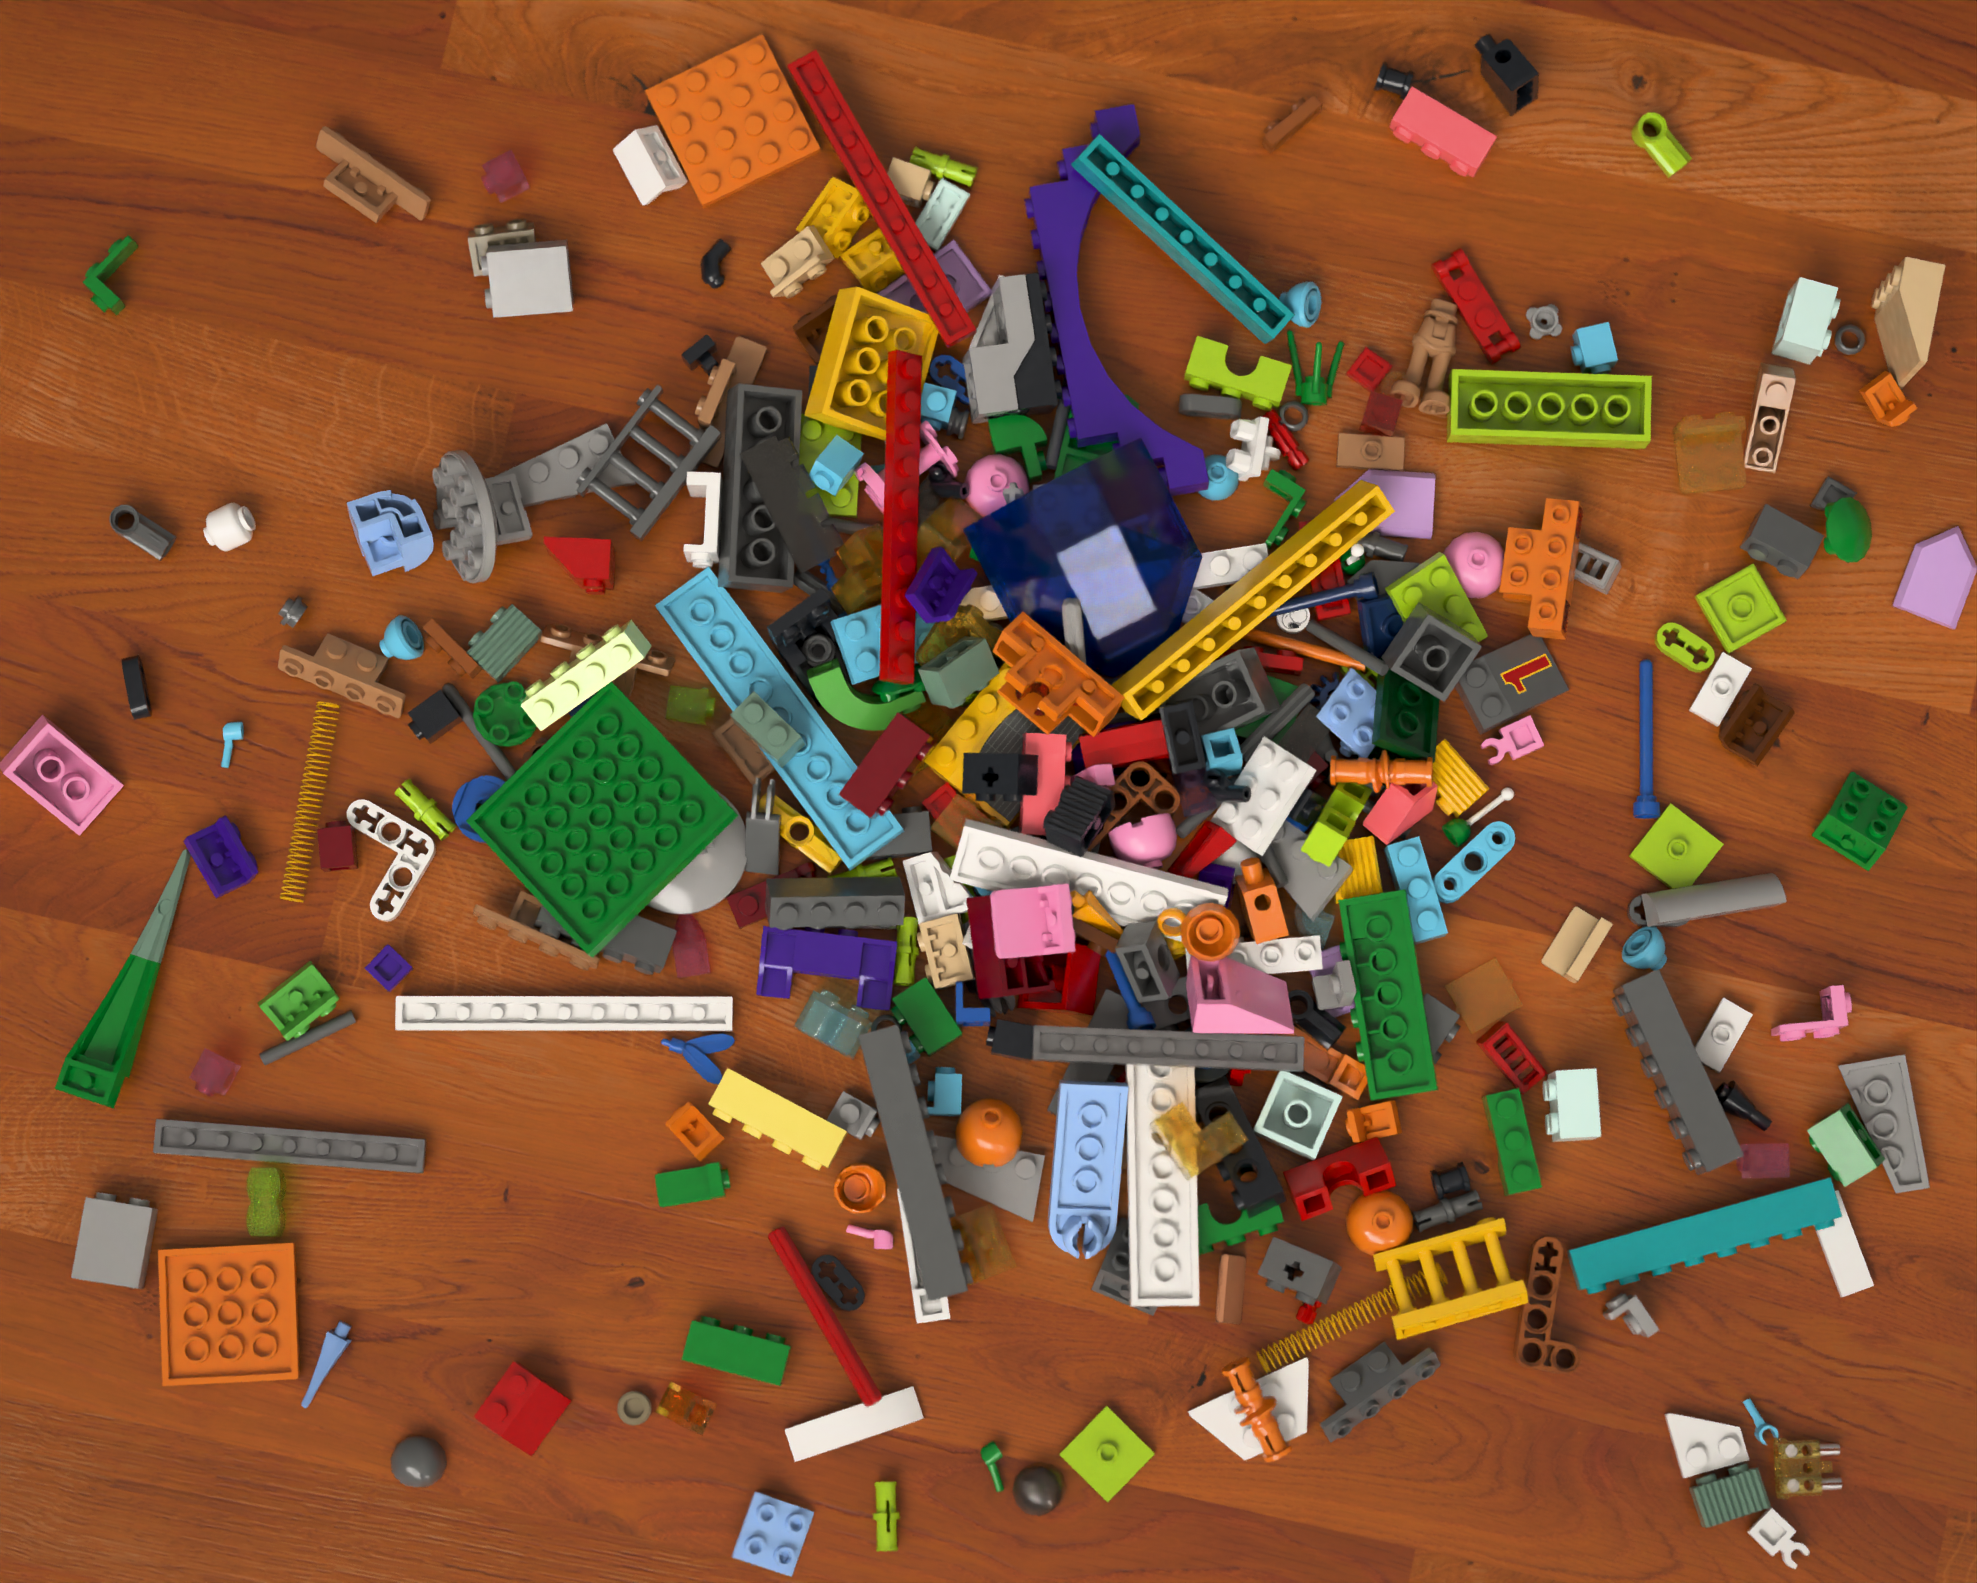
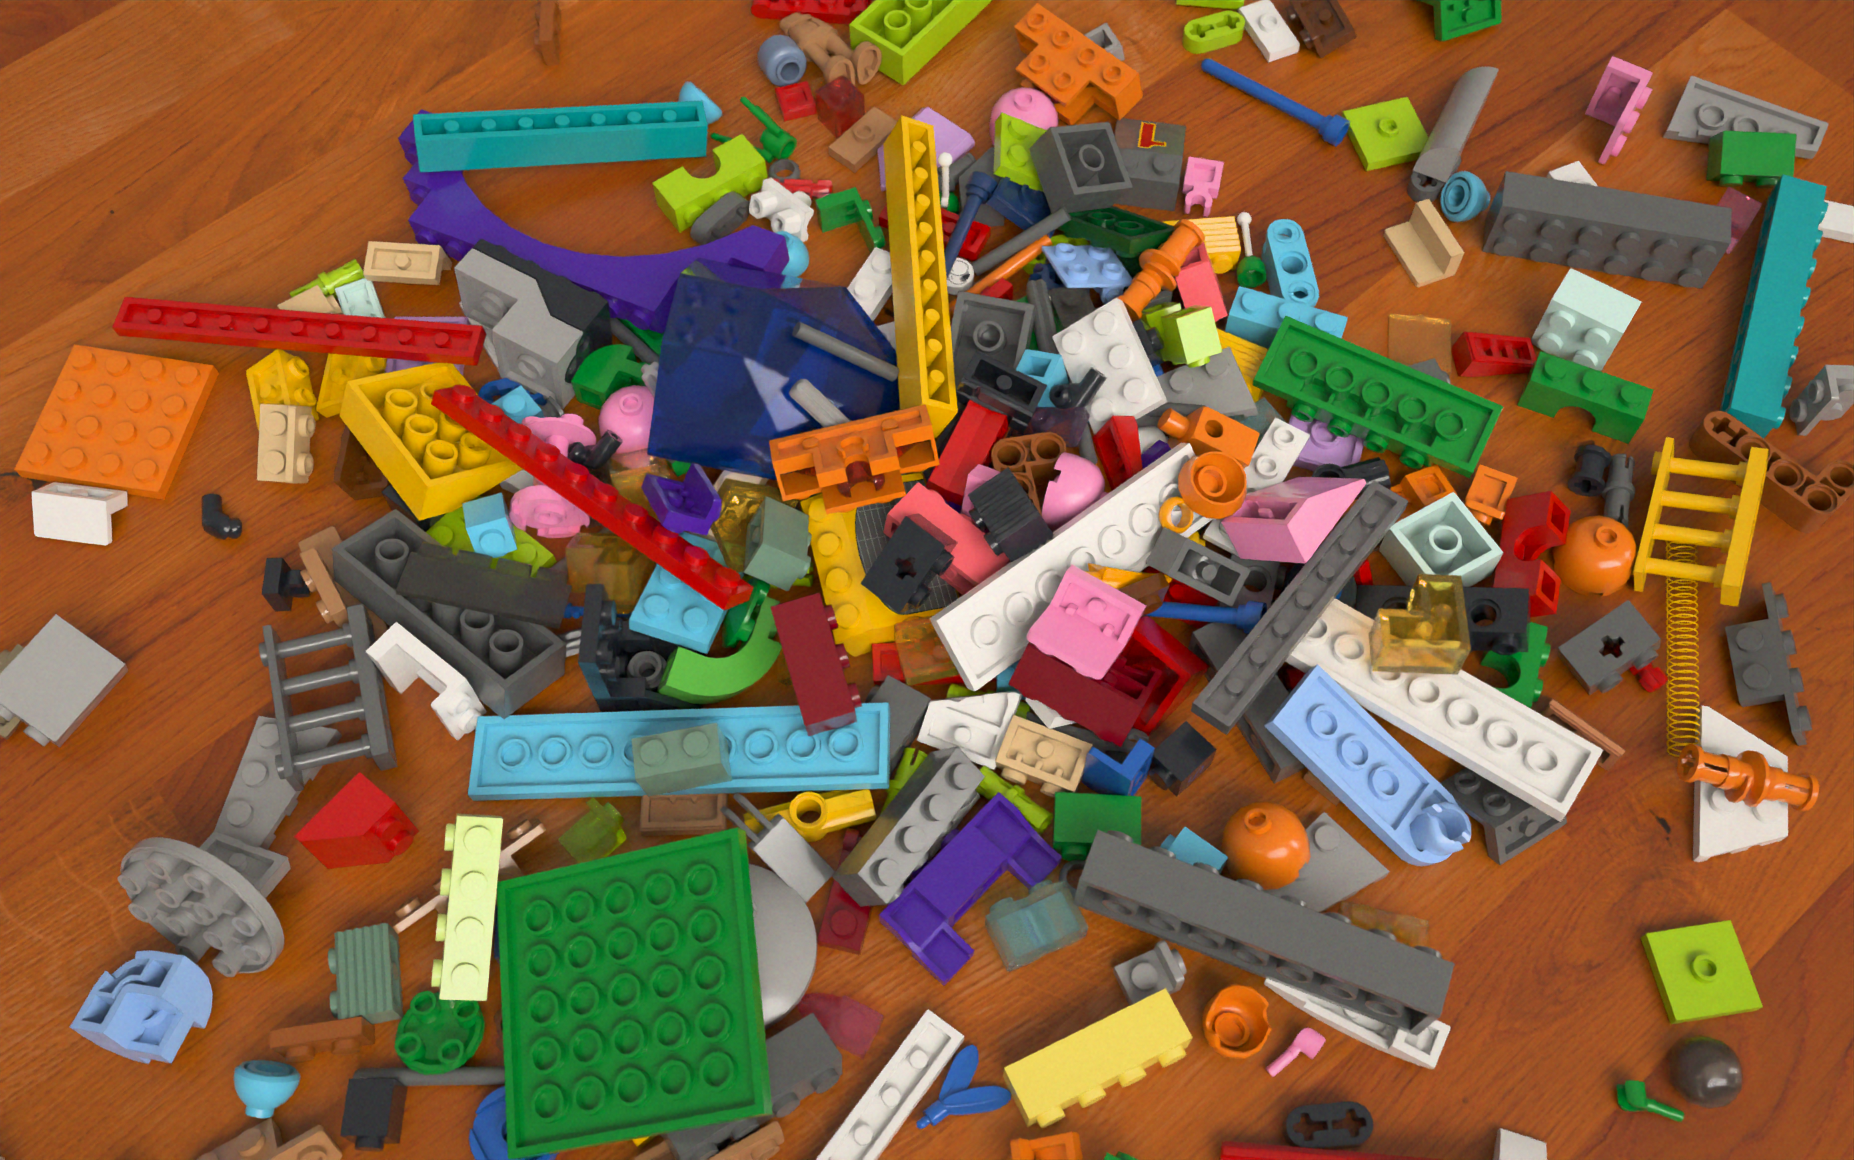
camera: 50 degrees left, 20 degrees down
light grey bracket [1312,960,1357,1010] -> none
none -> tan panel [363,241,452,285]
none -> sand blue head [758,35,807,87]
none -> dark grey bar [792,321,899,382]

